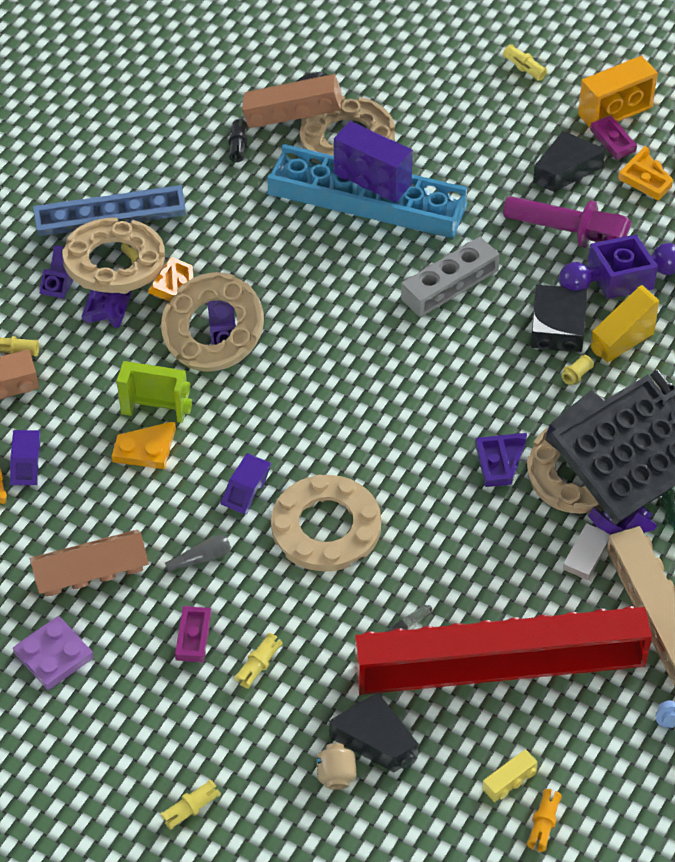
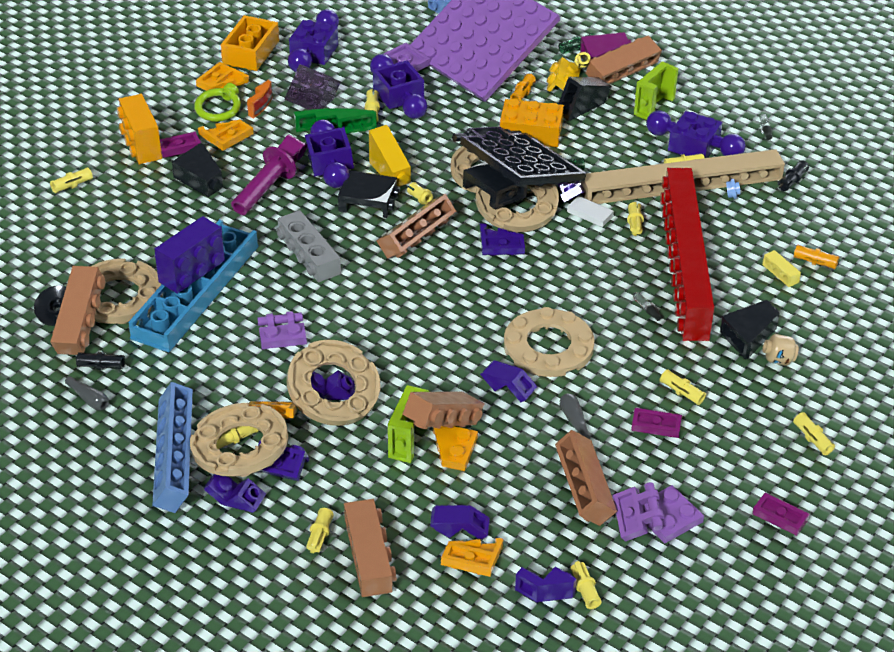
camera: 85 degrees left, 10 degrees down
none -> dark grey piece [65,376,109,411]
none -> medium lavender plate [257,311,307,349]
none -> nougat brick [376,194,456,259]
none -> nougat brick [402,391,485,429]
none -> medium lavender plate [613,482,664,542]
none -> light yellow axle [627,202,644,236]
none -> magenta plate [752,493,810,536]

